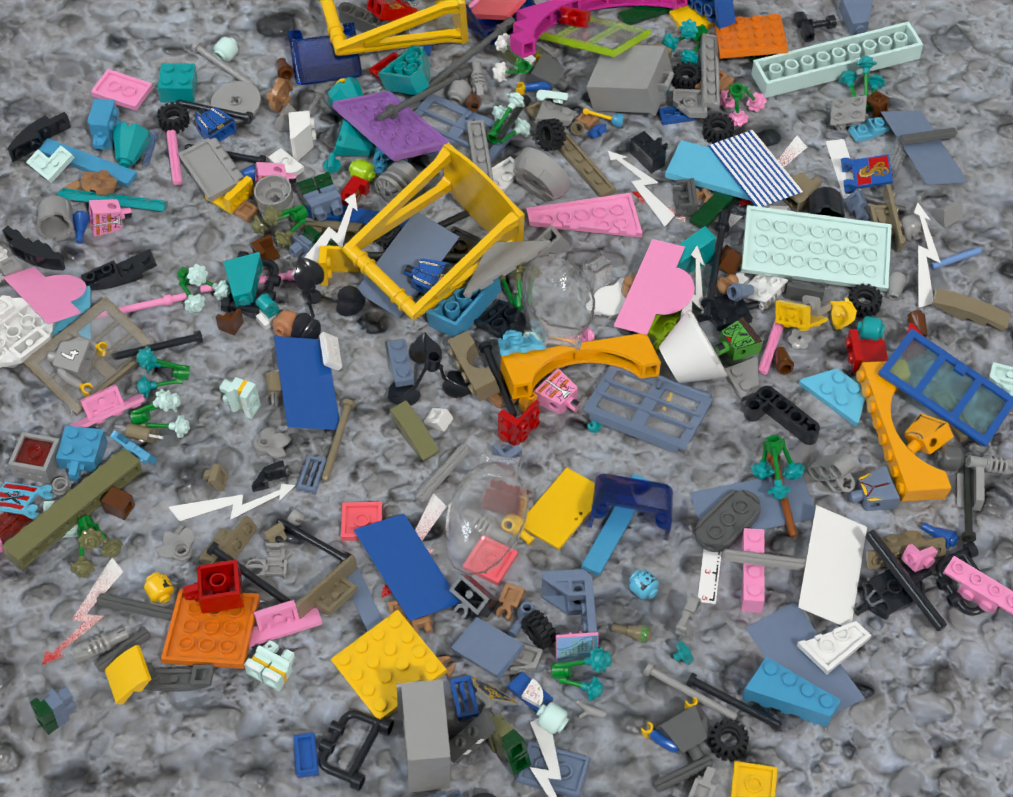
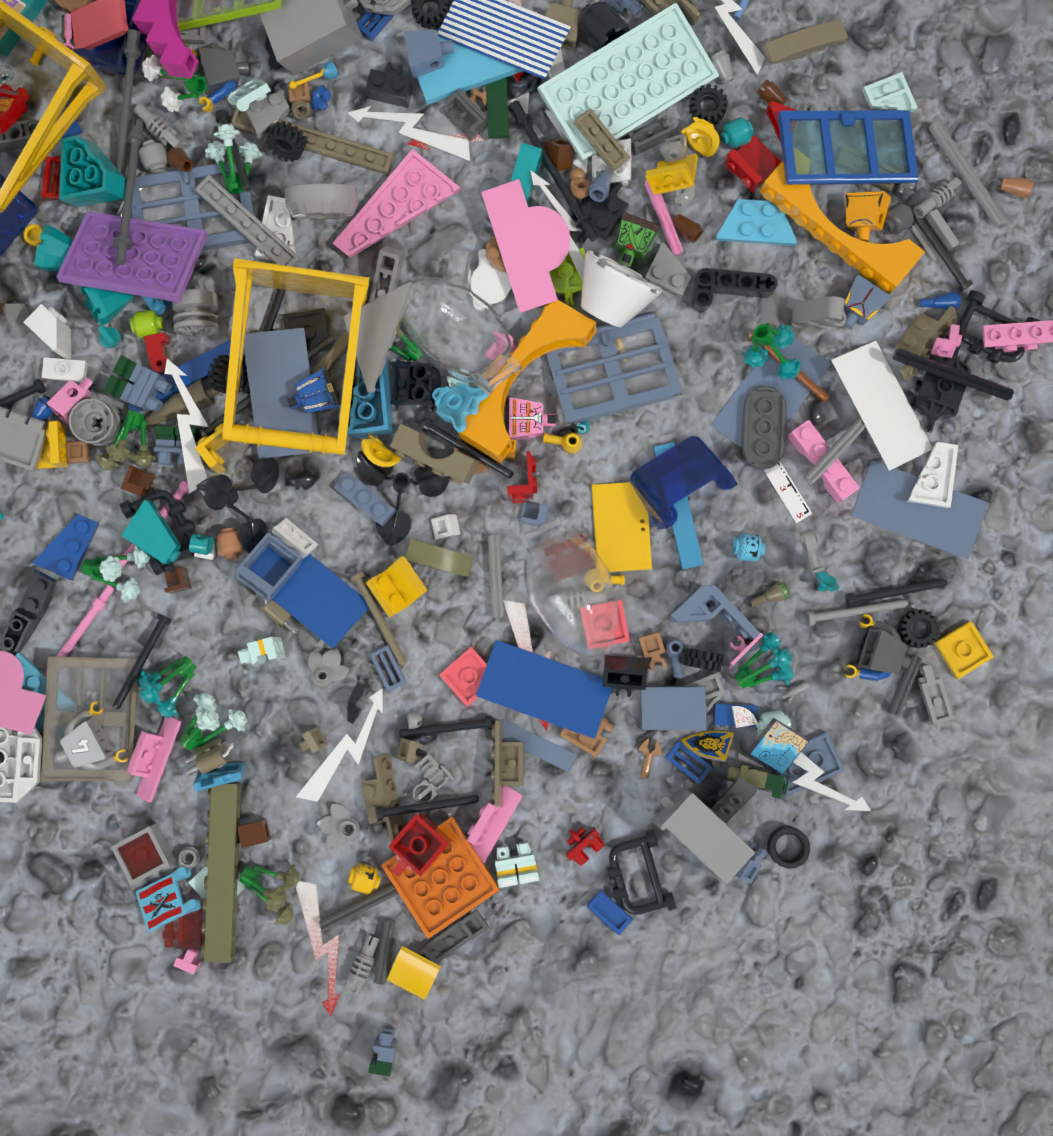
camera: 40 degrees left, 30 degrees up
dark azure hinge [56,425,108,481] -> none
yellow plate [330,610,448,720] -> none
dark azure wedge [742,657,841,727] -> none
none -> blue wing [32,514,100,581]
none -> sand blue window [235,532,303,602]
none -> yellow hat [361,435,402,467]
none -> yellow bracket [366,556,427,618]
none -> sand blue torso [404,30,454,78]
none -> yellow bar [543,432,582,454]
none -> red hips [566,827,604,866]
none -> dark tan tile [573,108,630,172]
none -> tile [748,718,809,775]

